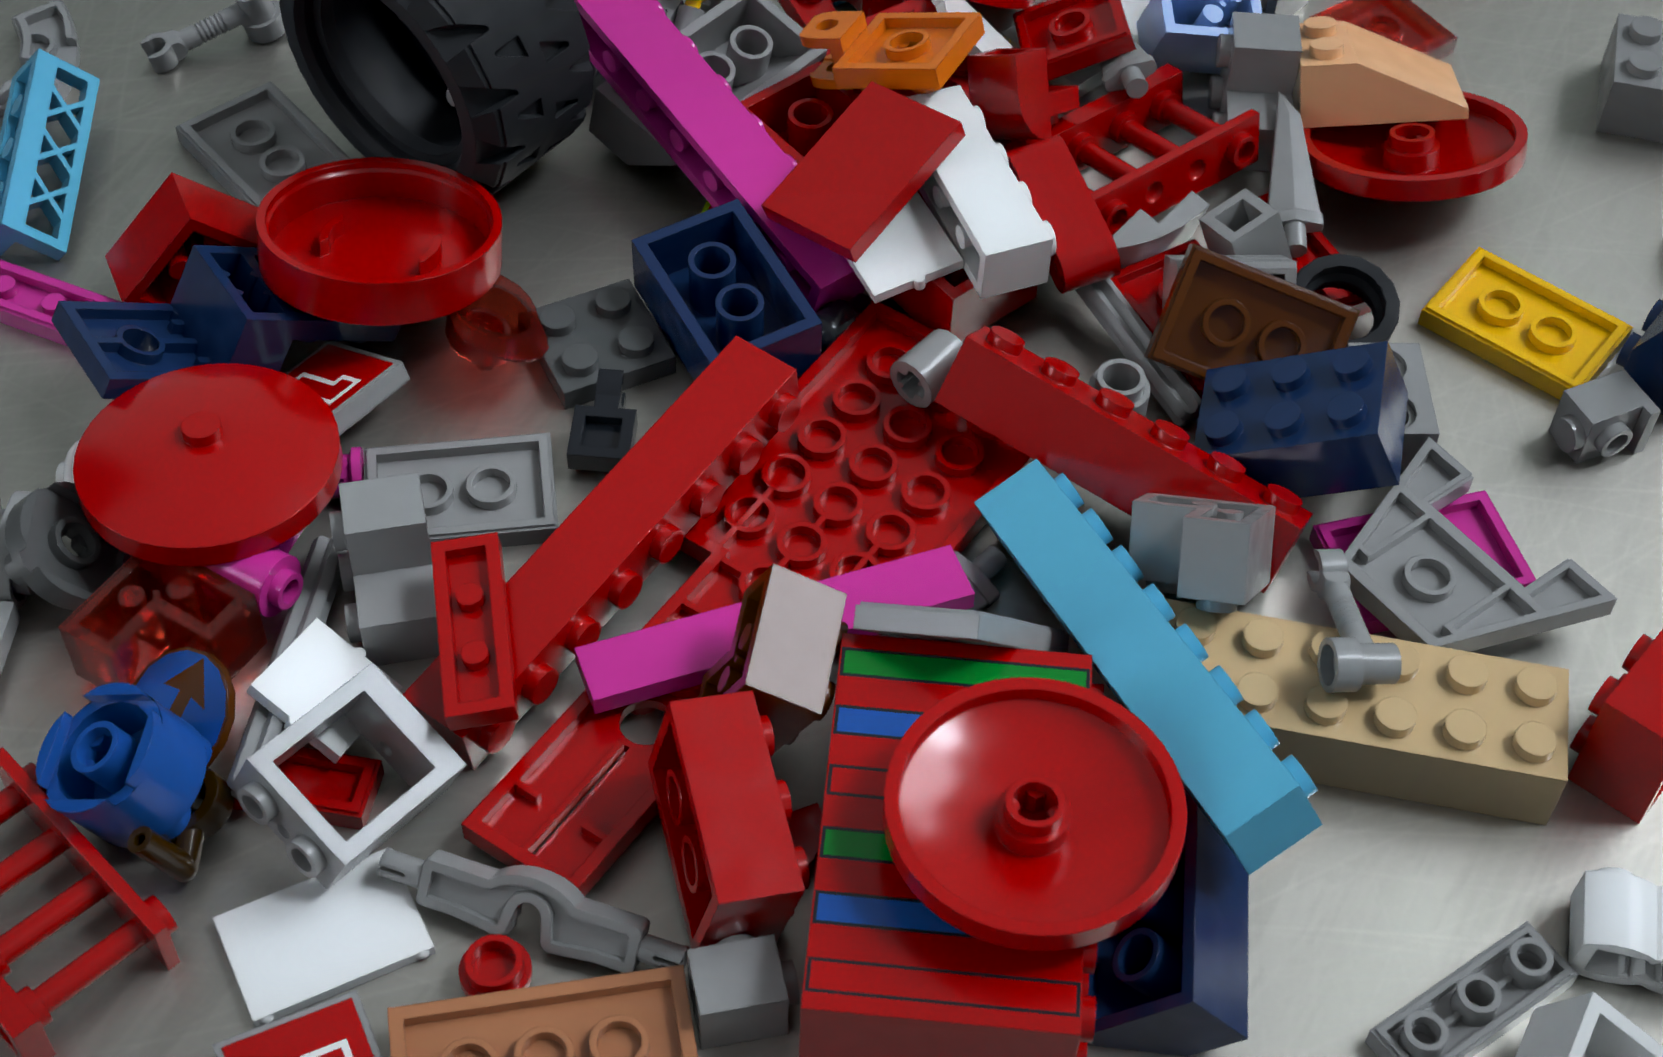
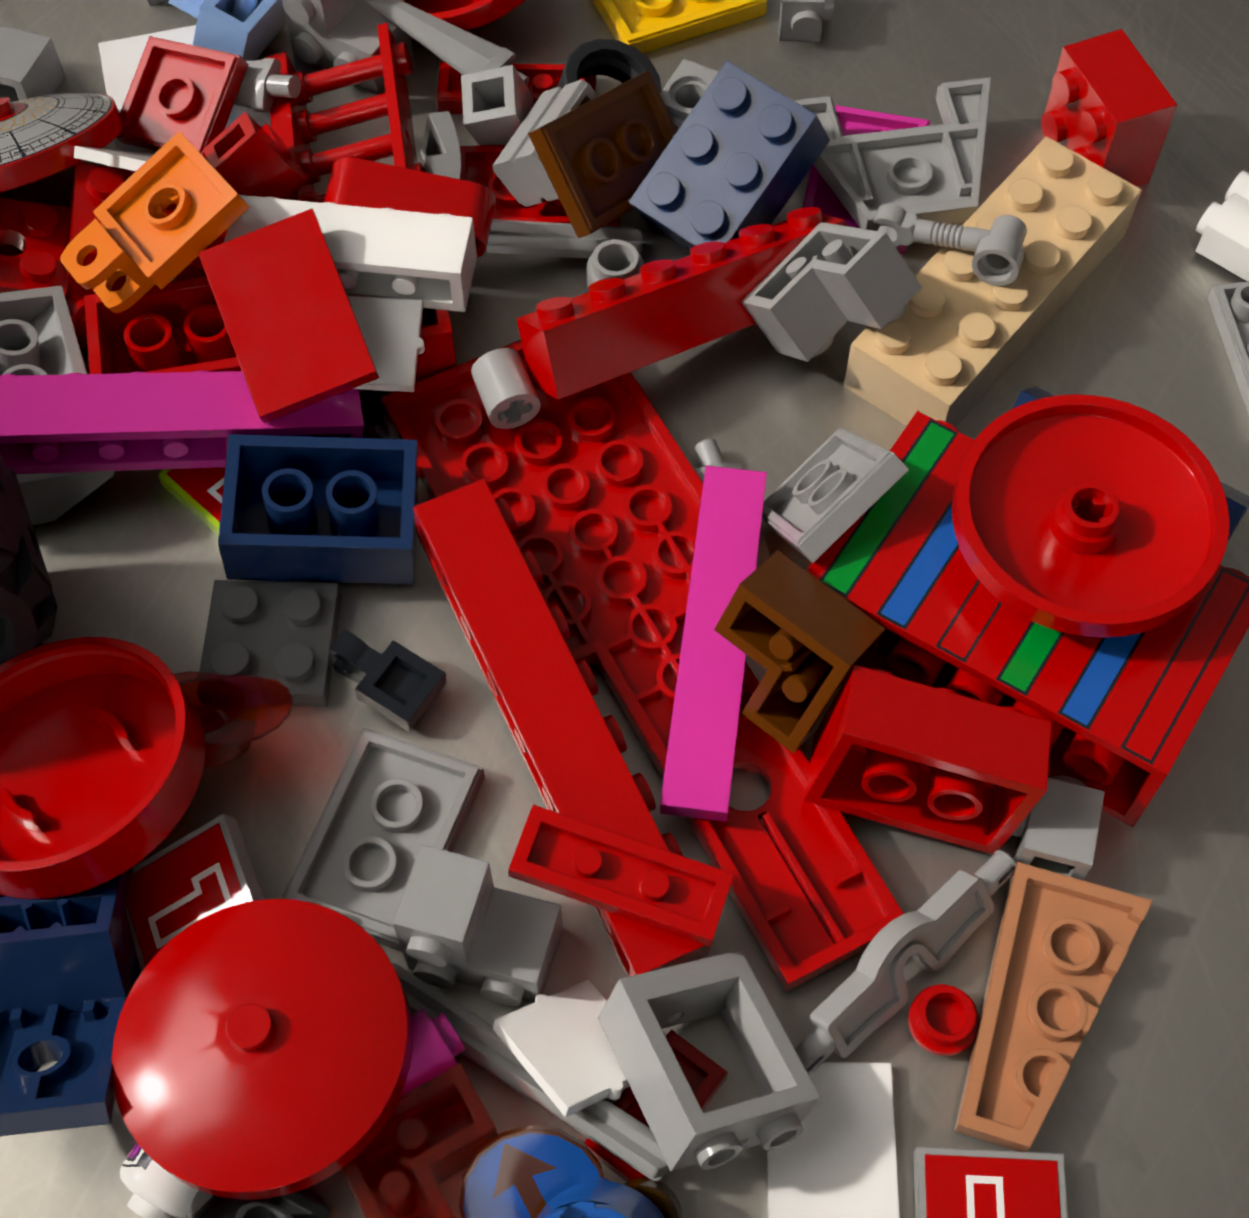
camera: 60 degrees left, 10 degrees up
medium azure brick [974,459,1323,875] -> none

